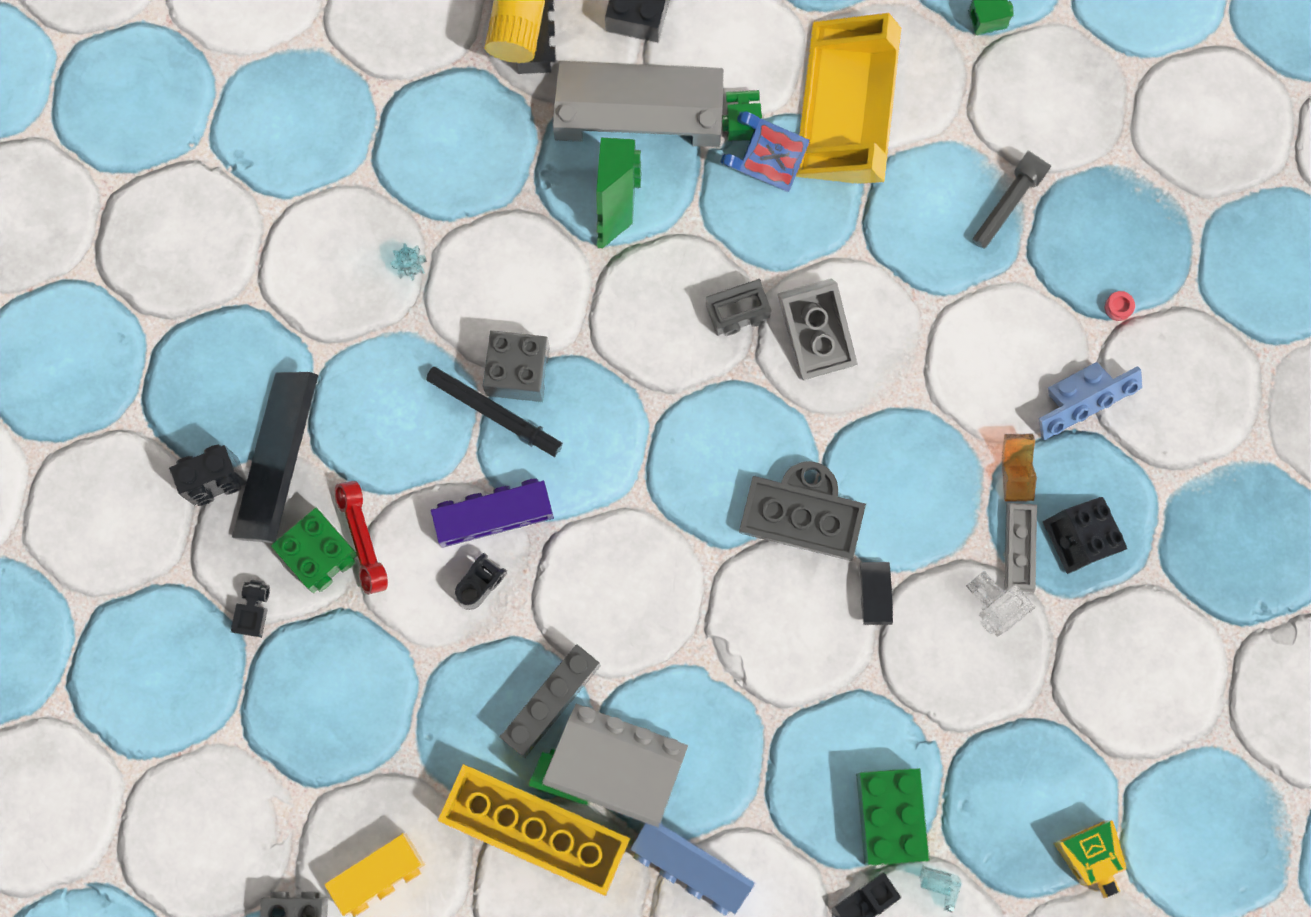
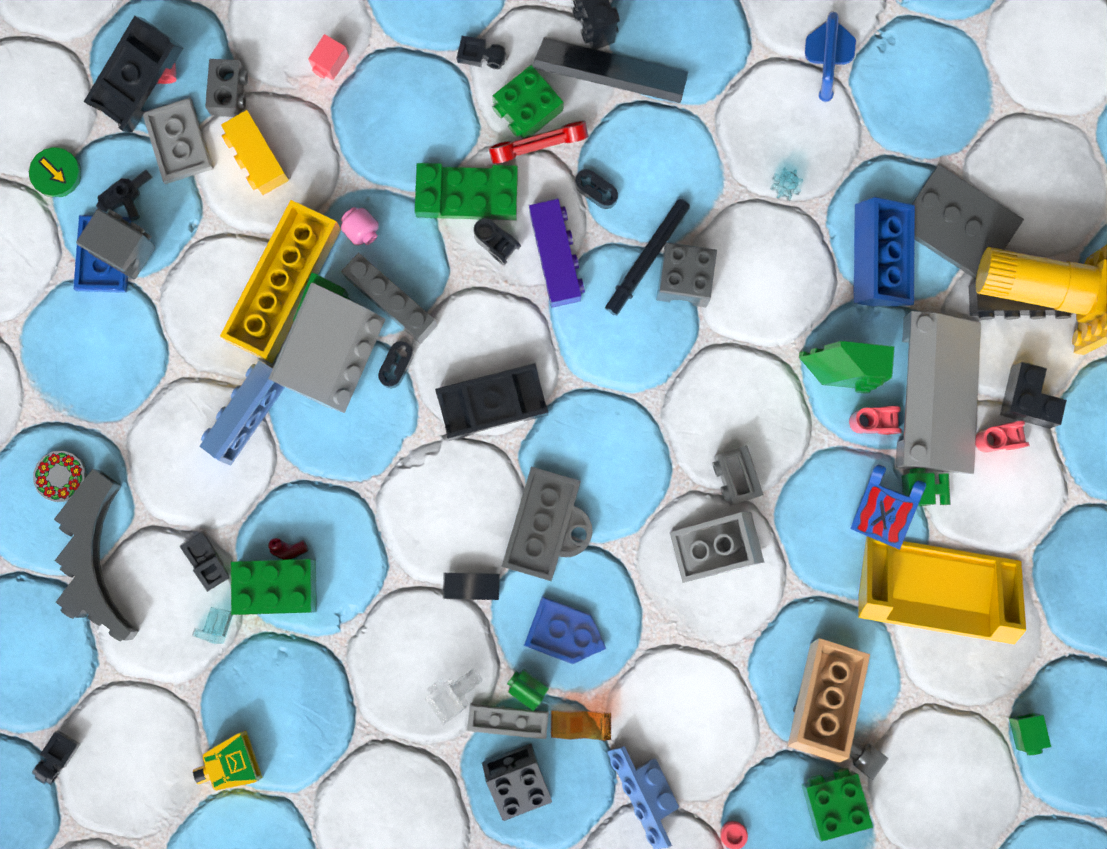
camera: 90 degrees right, 5 degrees up
none -> dark red arm [268,538,309,560]
none -> coral brick [308,34,349,81]
none -> bright pink head [341,207,379,245]
none -> black beam [378,341,414,389]
none -> green piece [415,163,518,221]
none -> black piece [435,363,549,441]
none -> green brick [507,669,549,711]
none -> blue tile [524,596,607,664]
none -> black beam [575,169,618,209]
none -> light nougat brick [788,638,870,763]
none -> green brick [801,768,873,842]
none -> blue piece [805,11,856,102]
none -> coral piece [849,406,902,435]
none -> blue slope [854,197,915,307]
none -> dark grey plate [911,165,1024,279]
none -> coral piece [975,421,1030,452]

